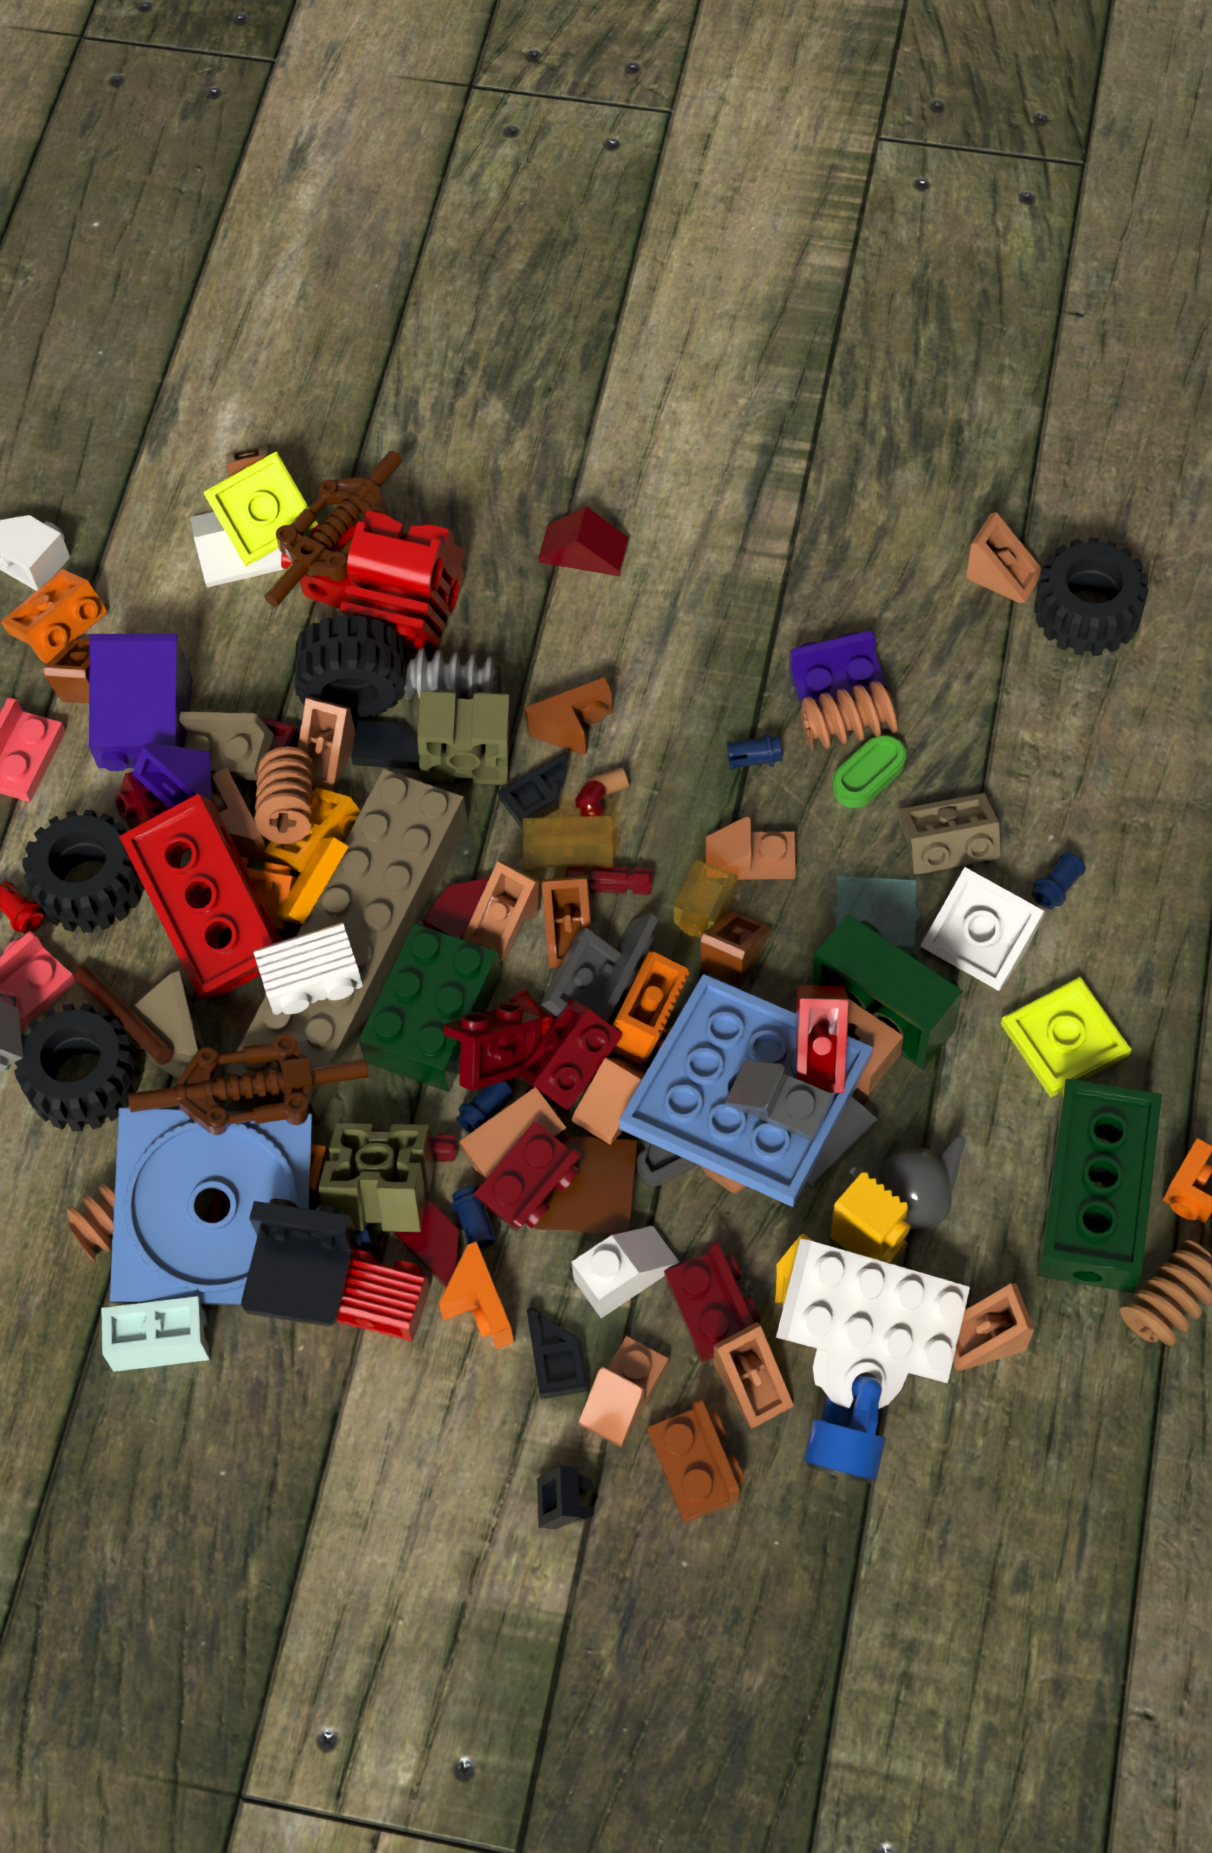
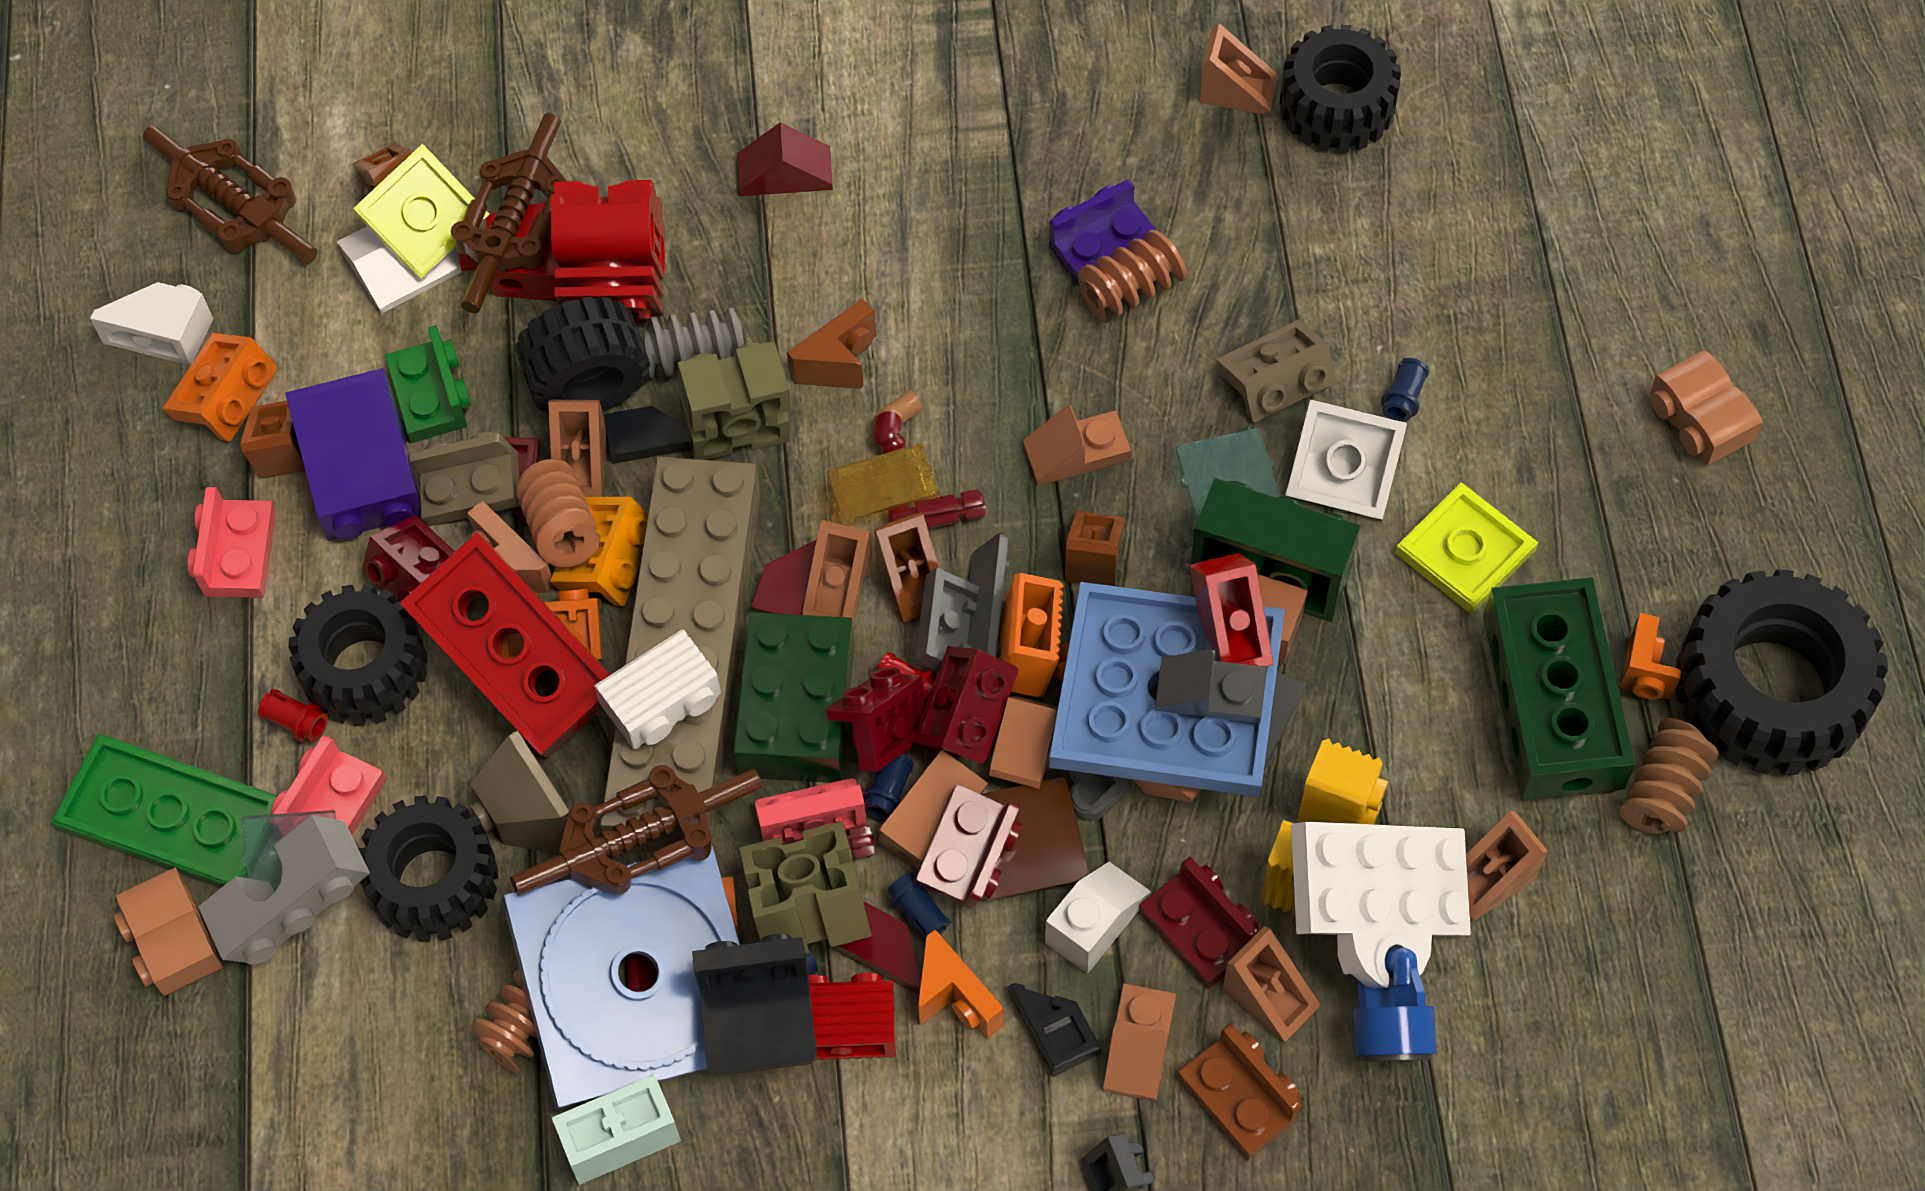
camera: 20 degrees left, 0 degrees up
copper bar [74,965,173,1065] -> none
dark purple slope [132,743,212,809] -> none
light orange tile [276,837,349,925] -> none
black tile [498,752,570,830] -> none
clear yellow brick [674,860,737,937] -> none
dark blue pin [726,732,782,770] -> none
bright green tile [832,735,906,808] -> none
dark grey piece [849,1135,966,1230] -> none
none -> reddish brown bar [143,125,317,264]
none -> green bracket [385,325,471,443]
none -> coral bracket [755,778,867,844]

